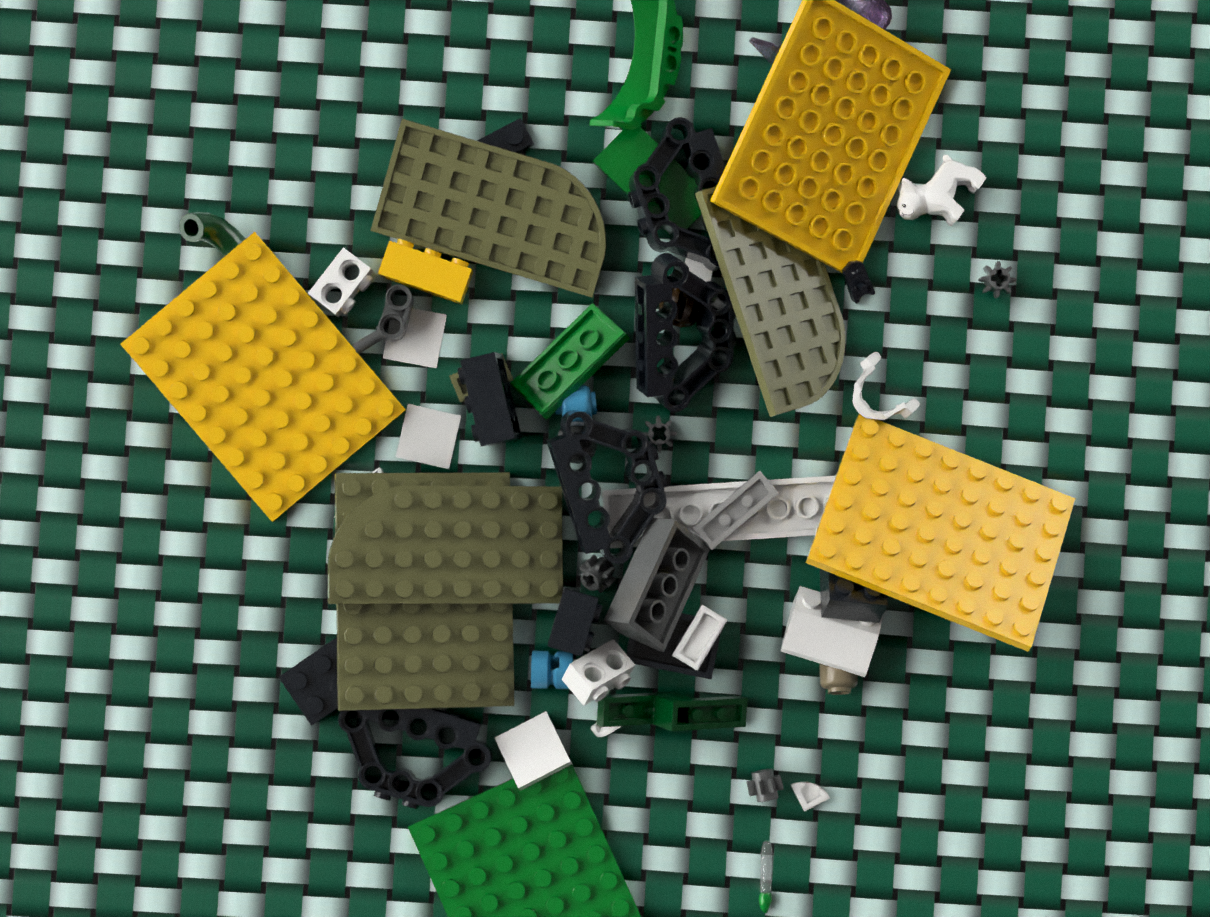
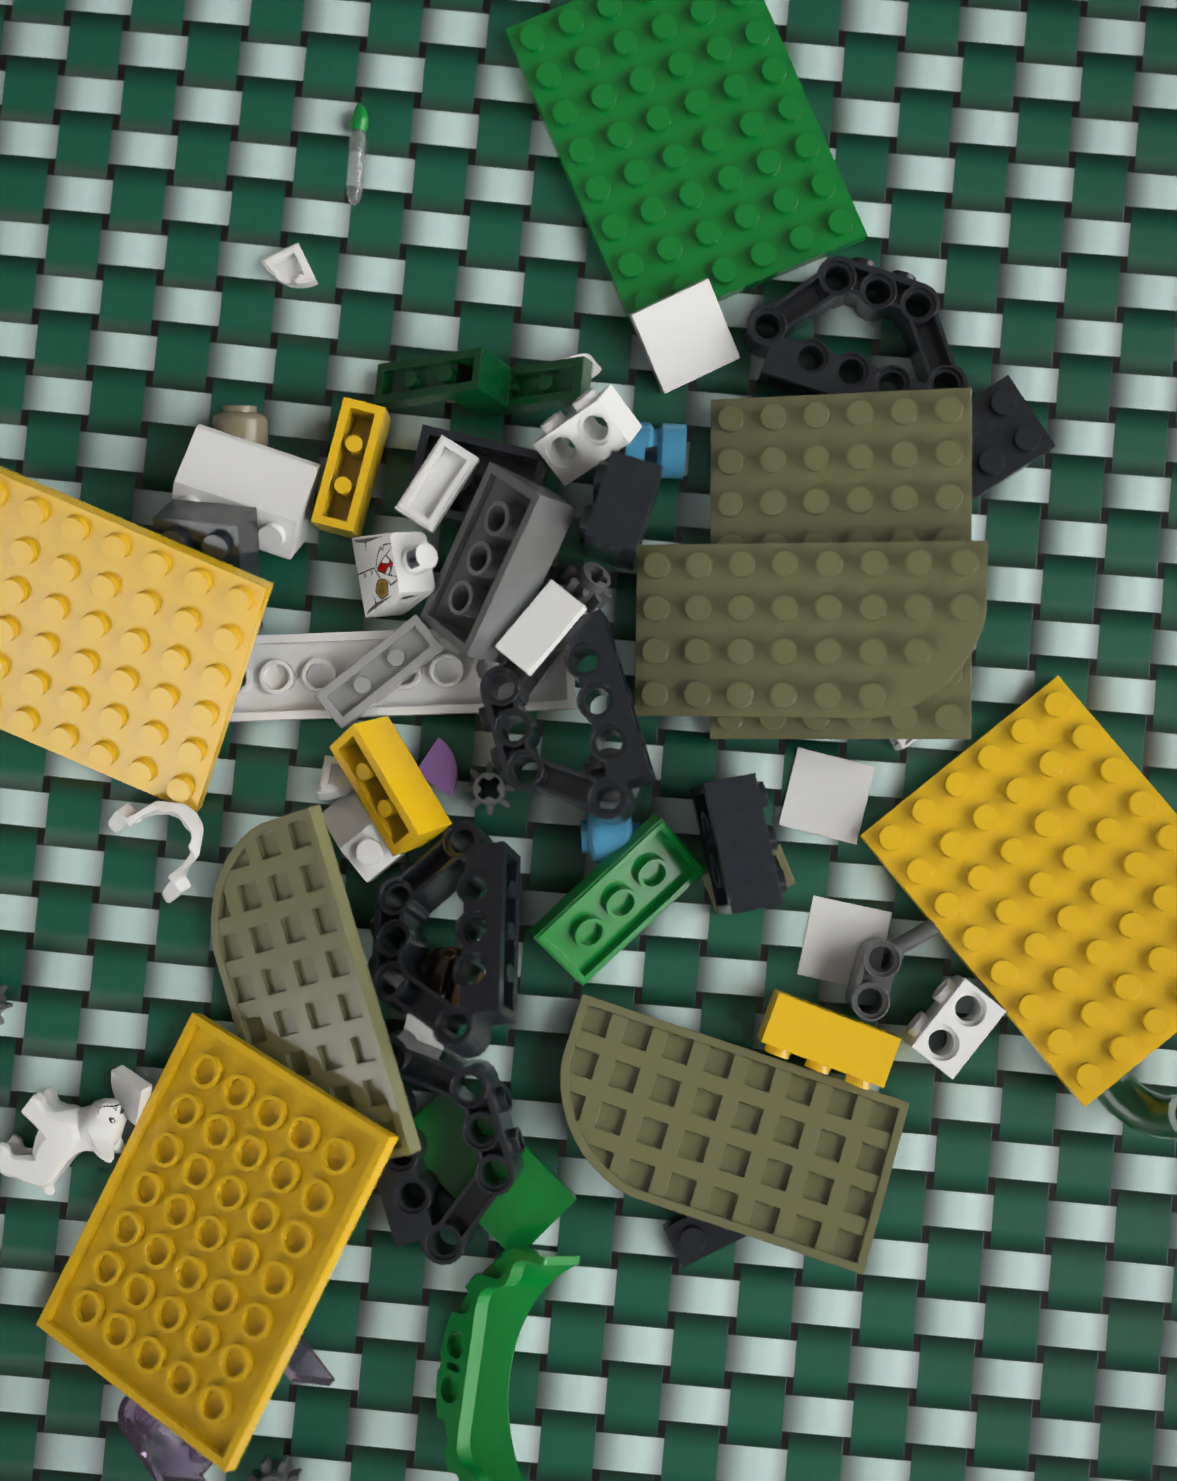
camera: 175 degrees left, 0 degrees up
dark grey gear [746,769,783,802] -> none
black piece [842,260,875,304] -> none
none -> white tile [111,1065,152,1126]
none -> yellow brick [311,397,392,538]
none -> white tile [317,755,354,800]
none -> white slope [322,790,406,882]
none -> yellow brick [329,716,452,856]
none -> white torso [352,531,438,618]
none -> medium lavender tile [419,737,458,796]
none -> white tile [495,579,587,677]

